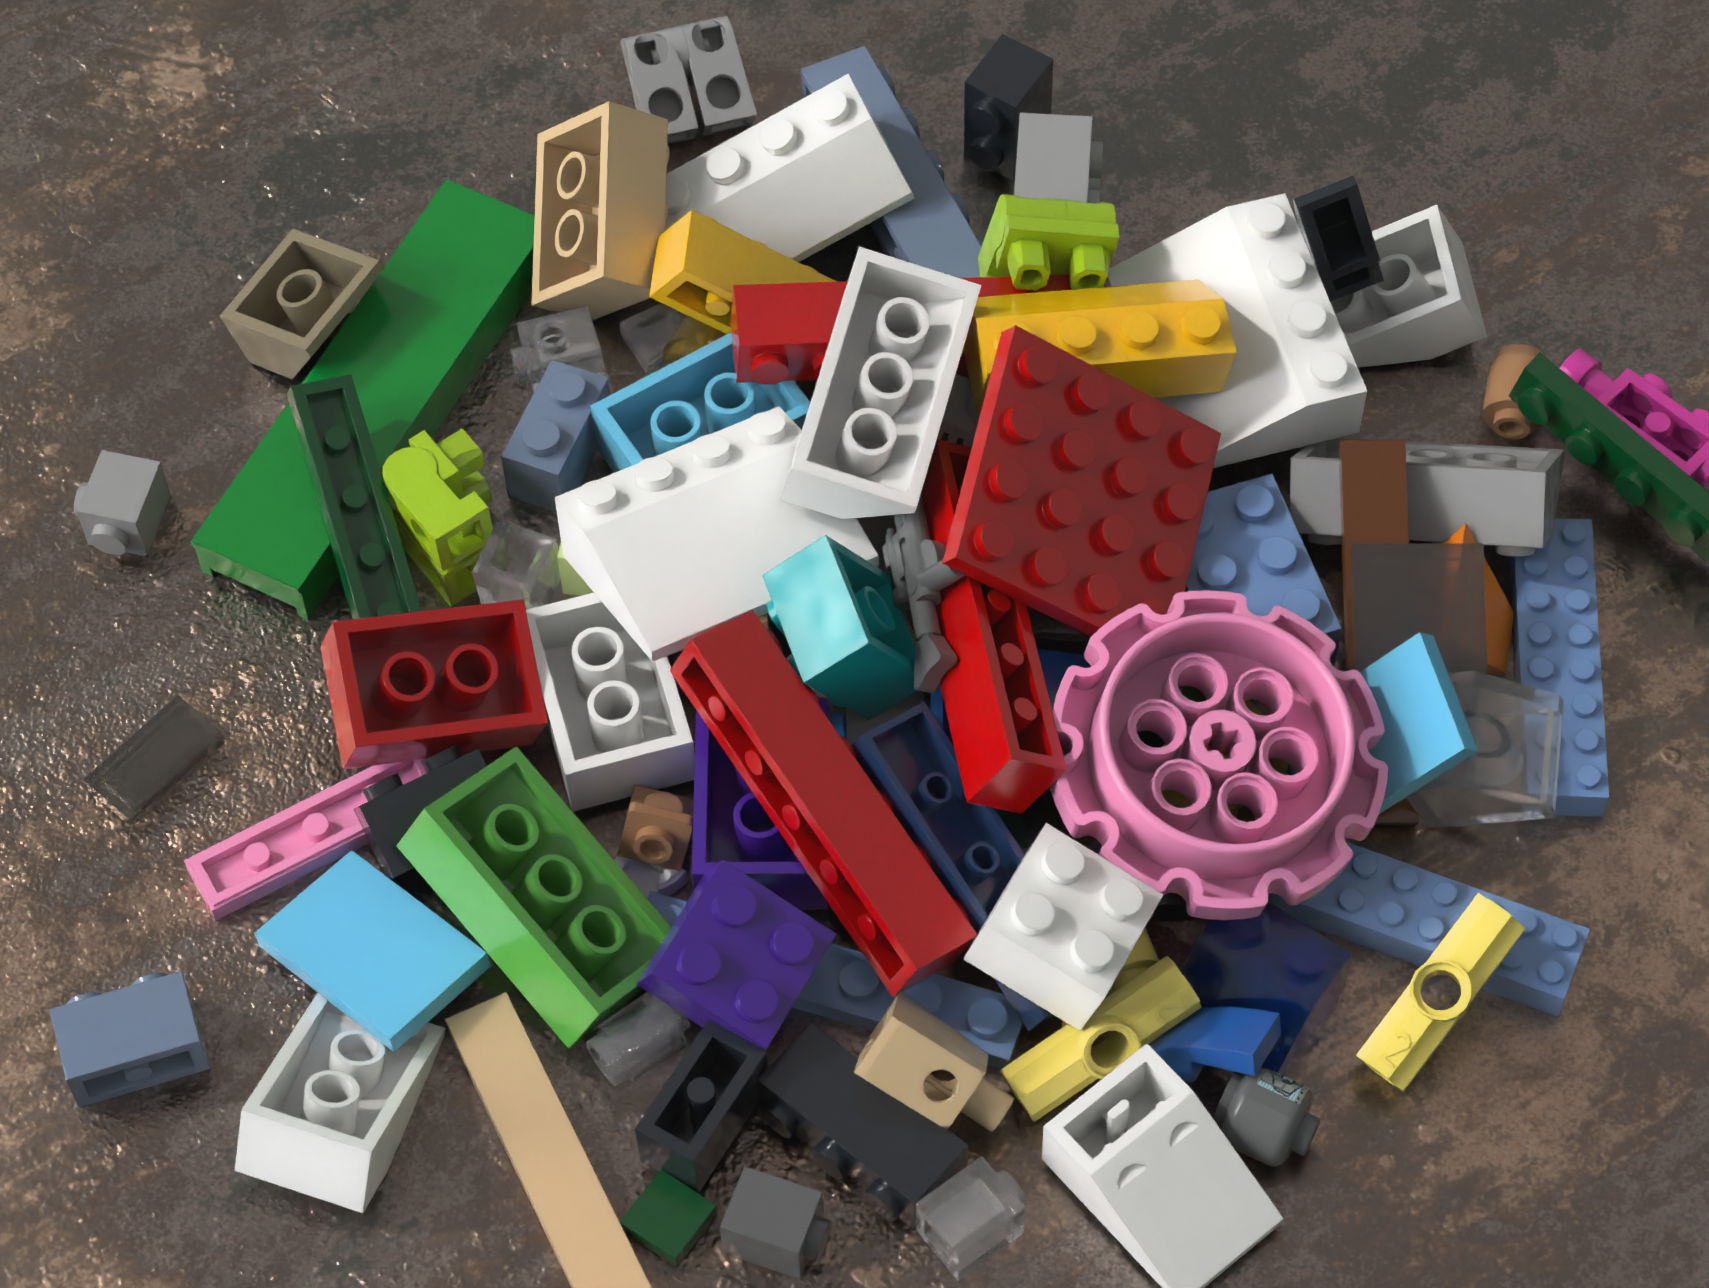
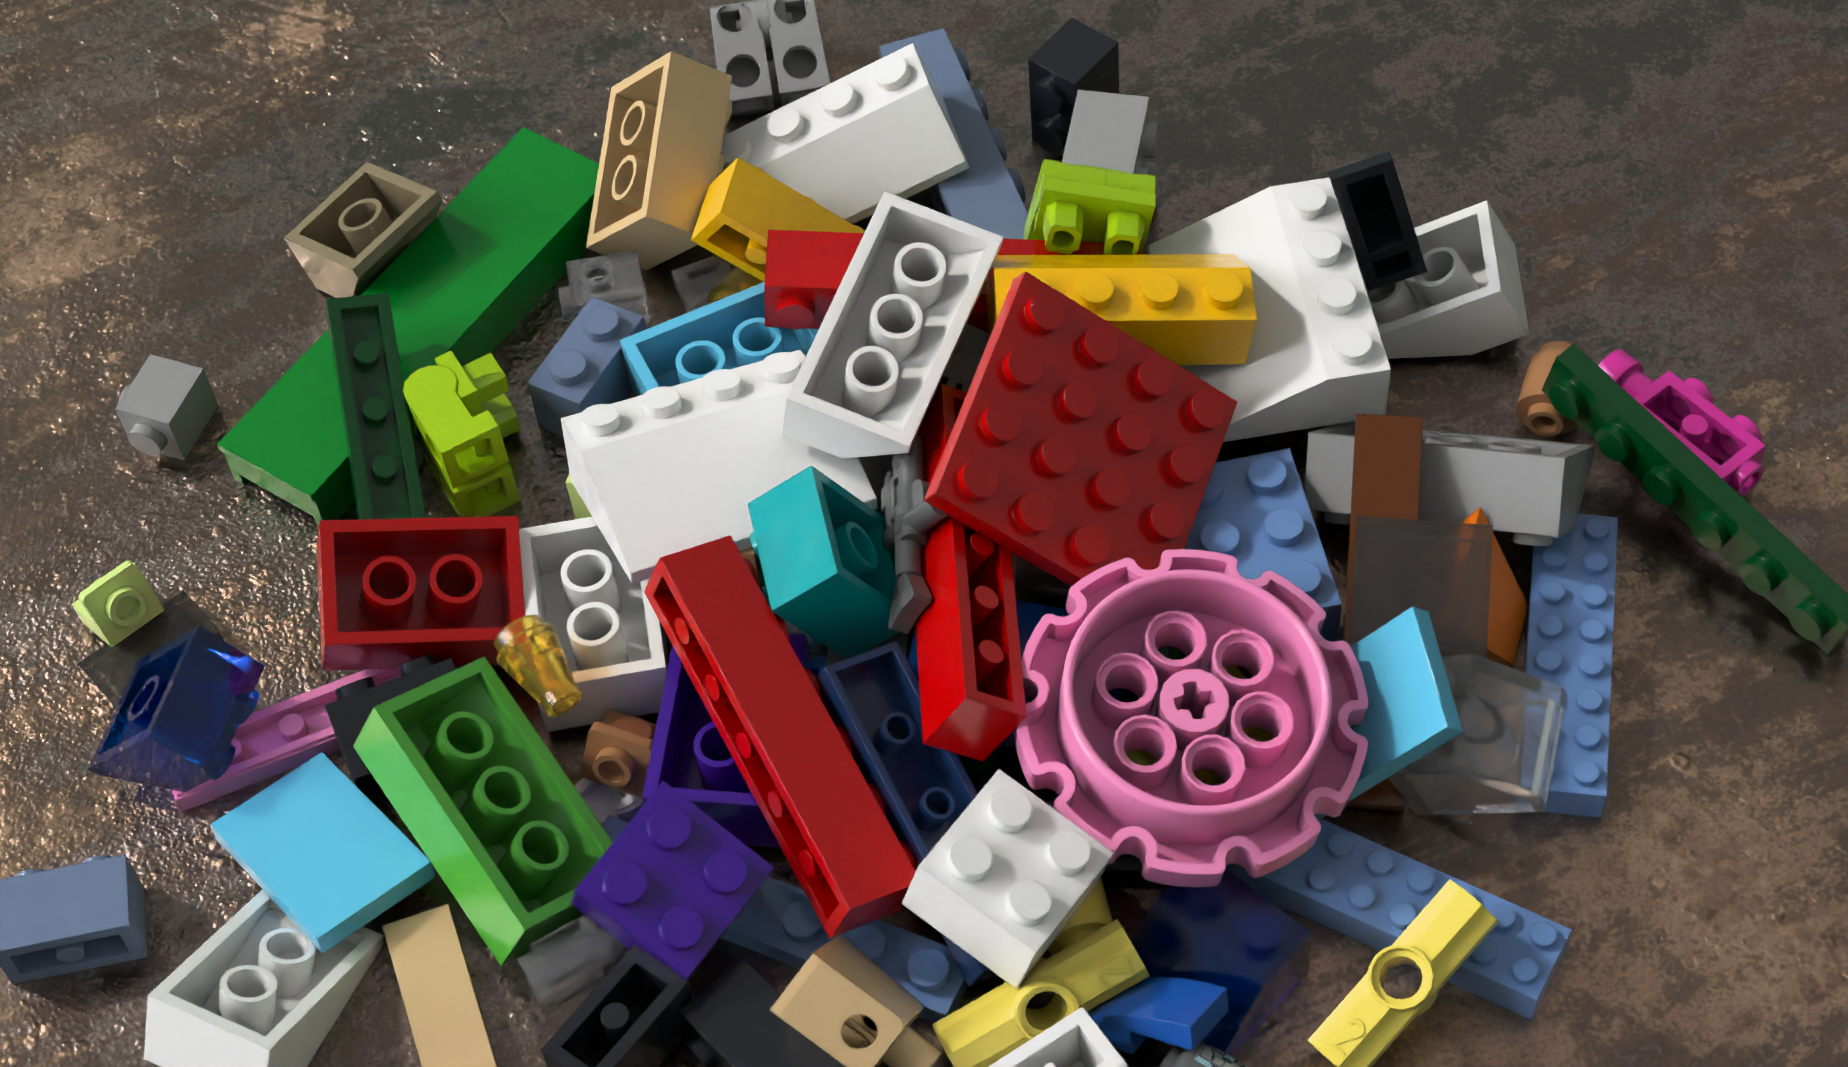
camera: 10 degrees right, 5 degrees down
clear brick [472,519,561,610] -> none
none -> yellowish green bracket [71,560,165,647]
none -> clear blue slope [88,626,264,792]
none -> clear yellow cone [494,614,583,717]

